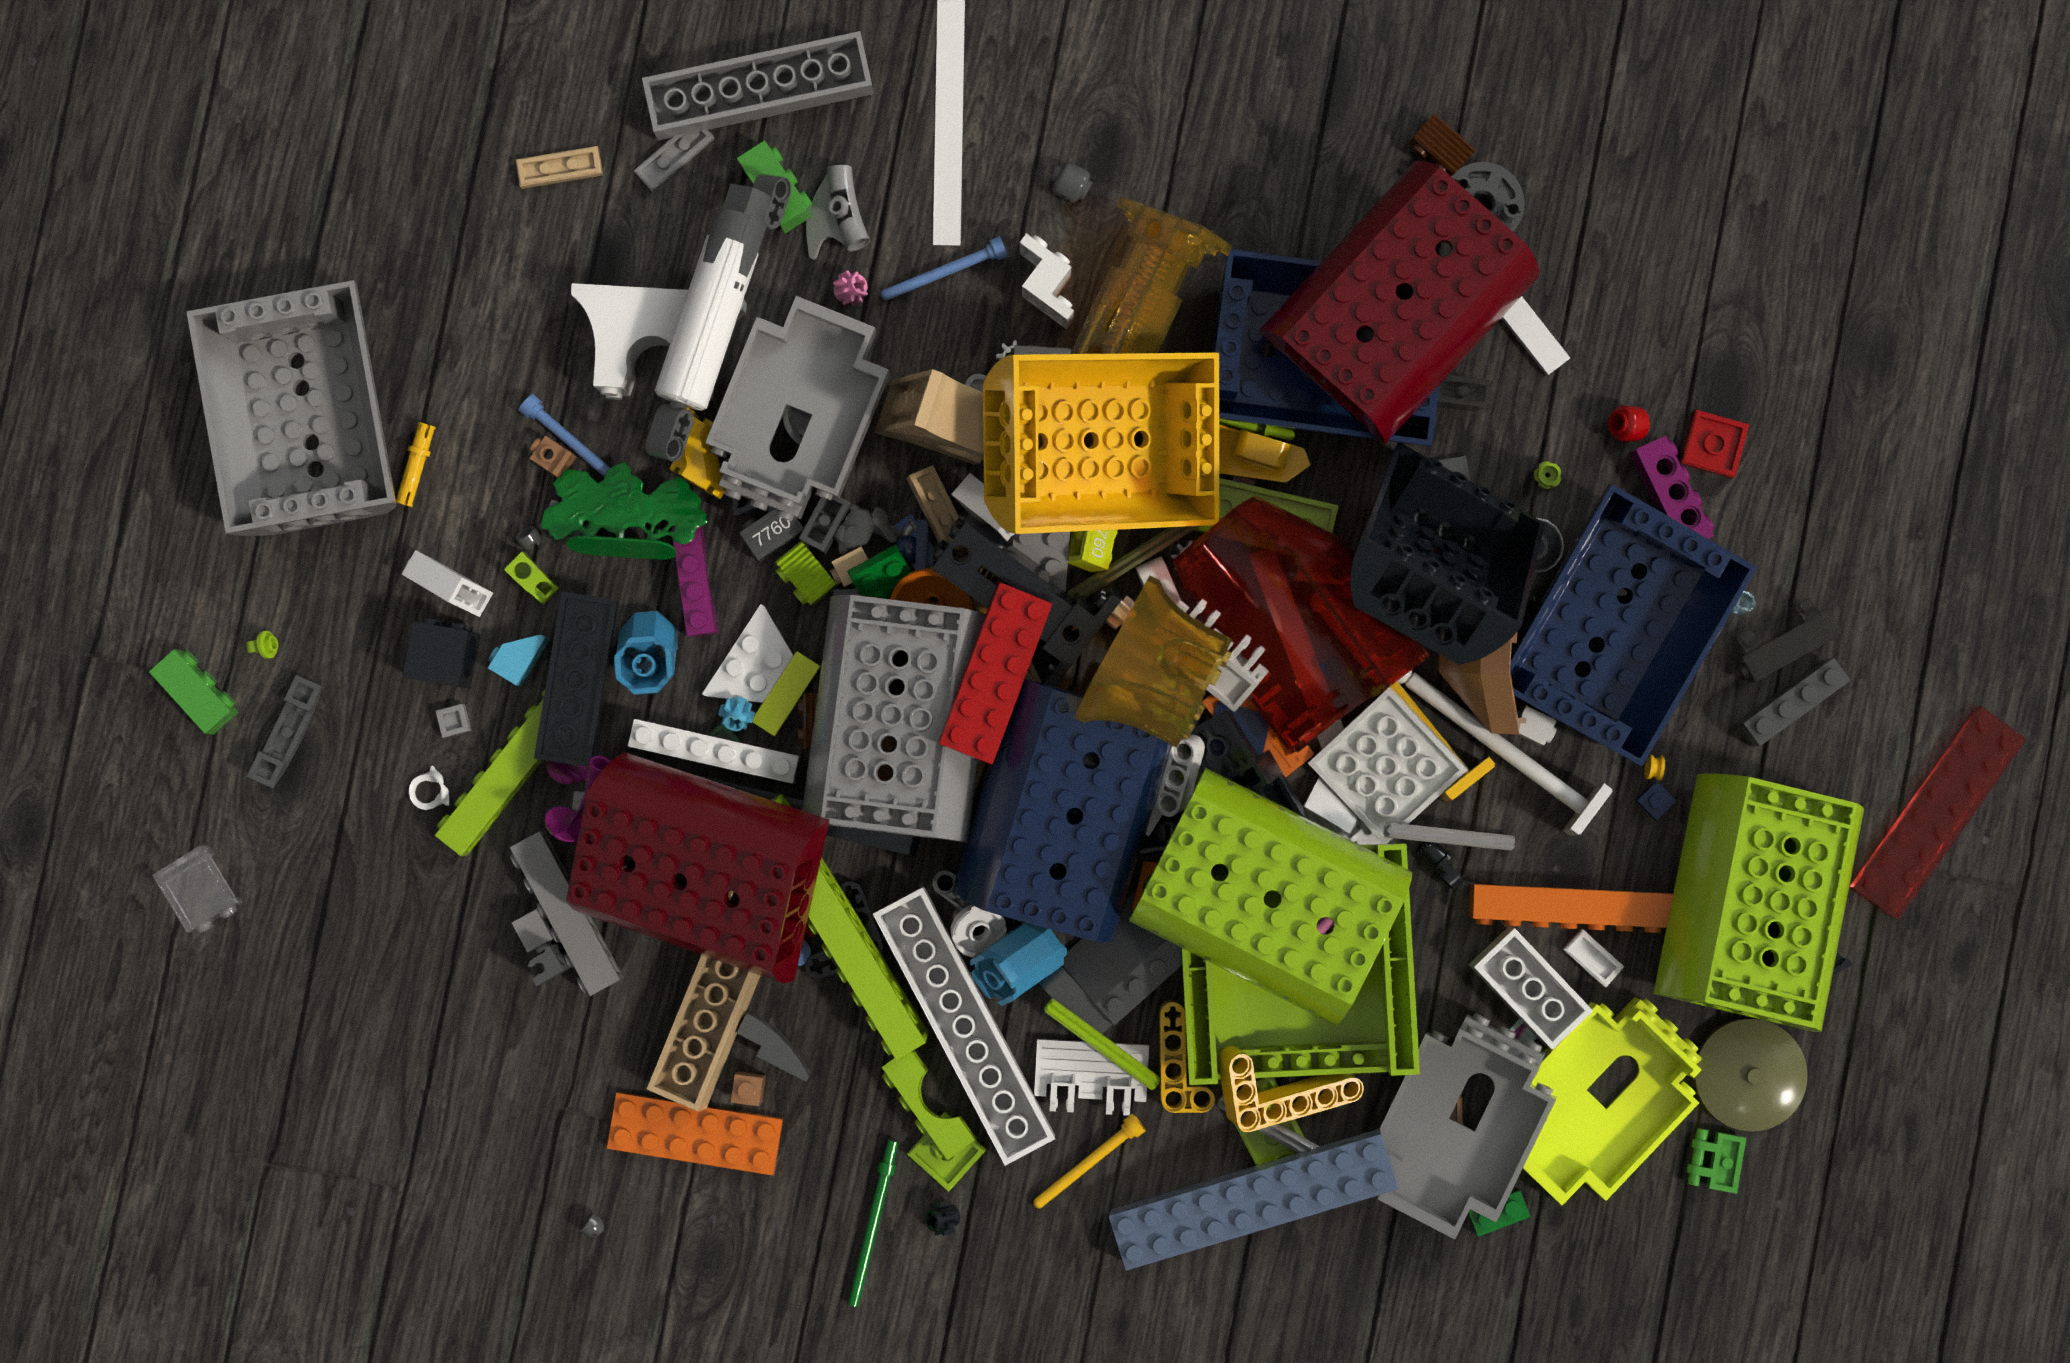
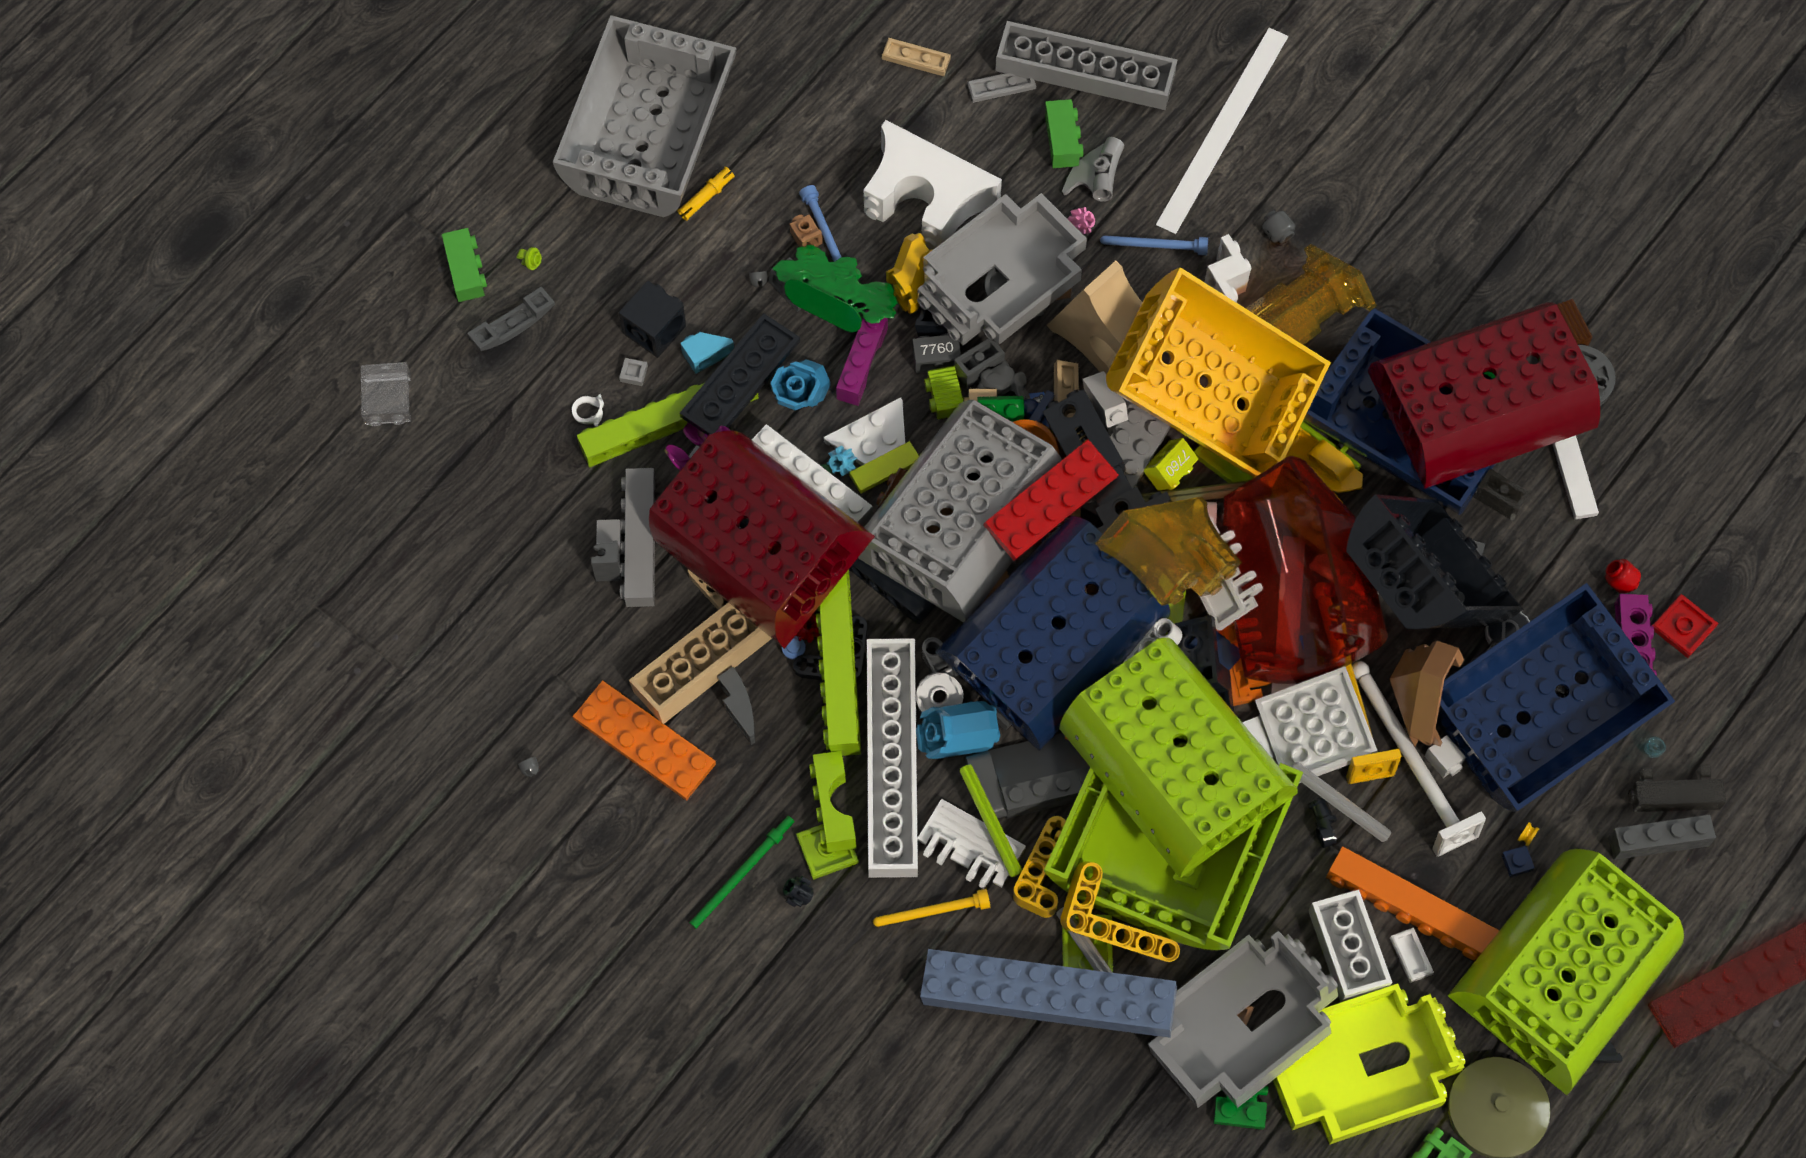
camera: 30 degrees right, 20 degrees down
white slope [402,550,493,617] -> none
lime leg [504,552,559,605] -> none
piece [646,174,791,462] -> none
medium nougat brick [731,1071,766,1106] -> none
lime plate [1534,461,1561,489] -> none

